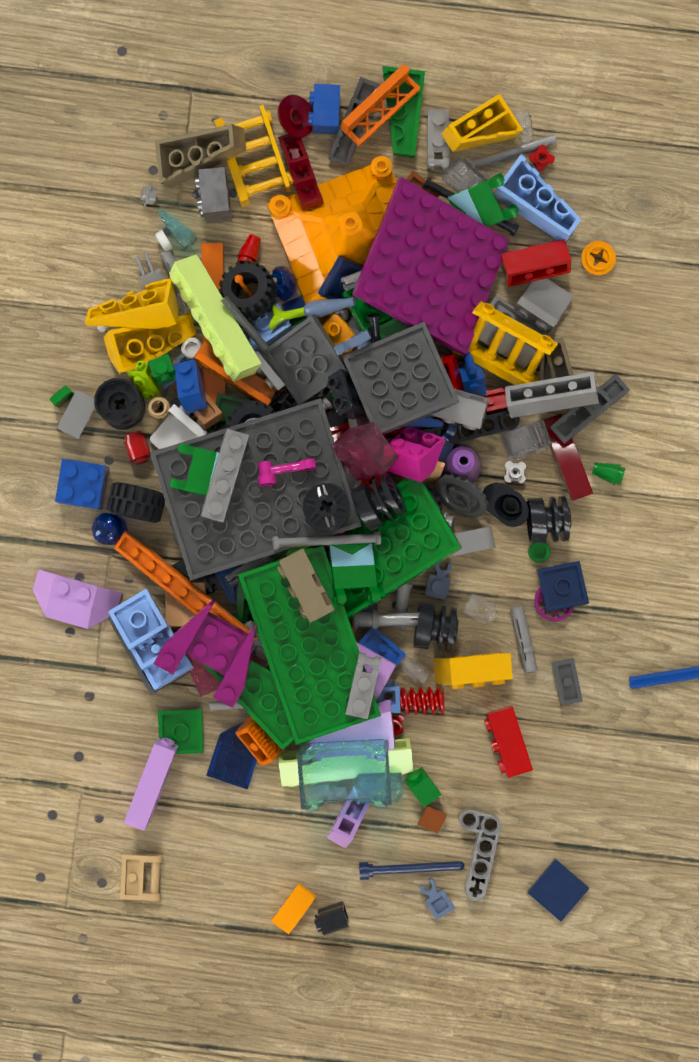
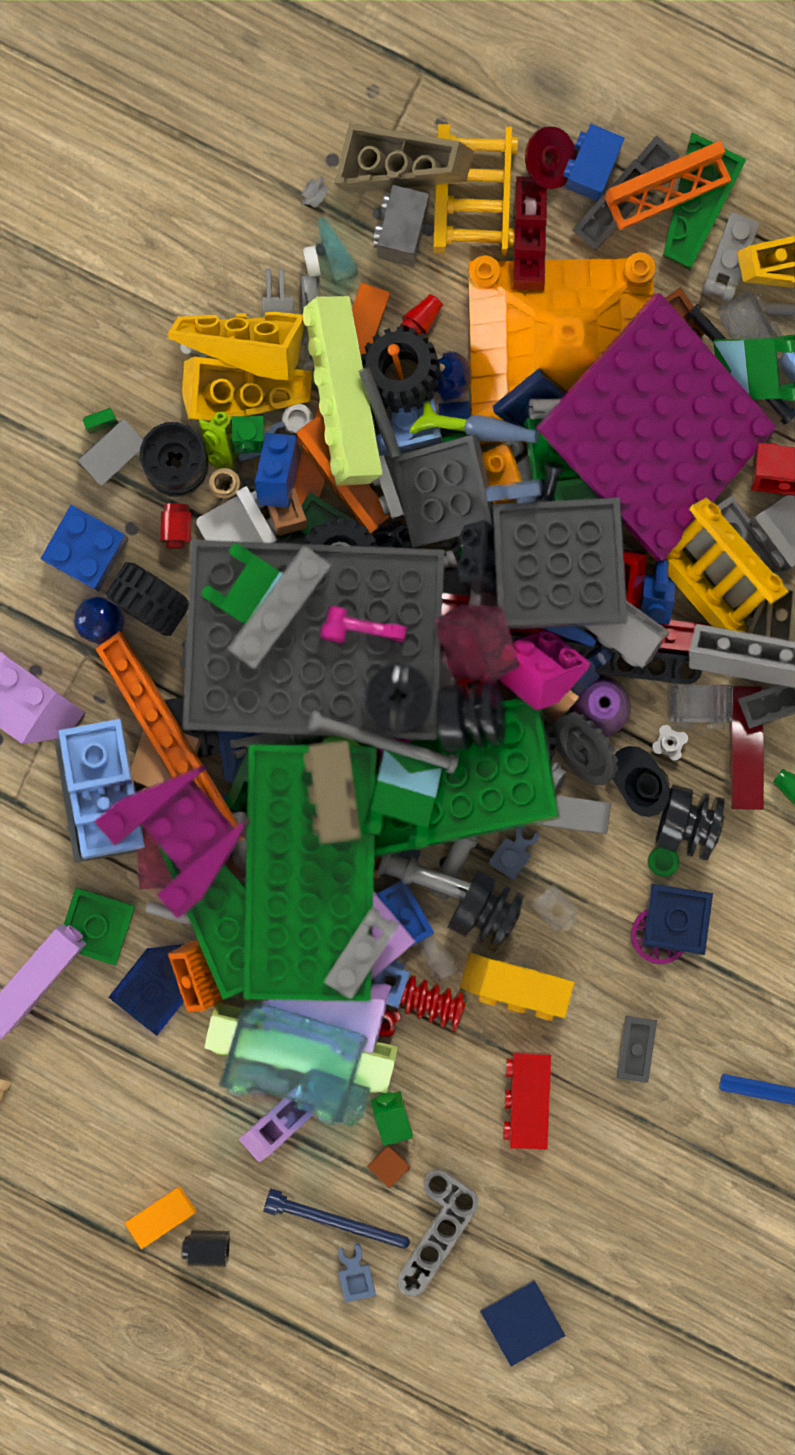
camera: 25 degrees right, 0 degrees up
light grey pin [510,606,538,673] -> none

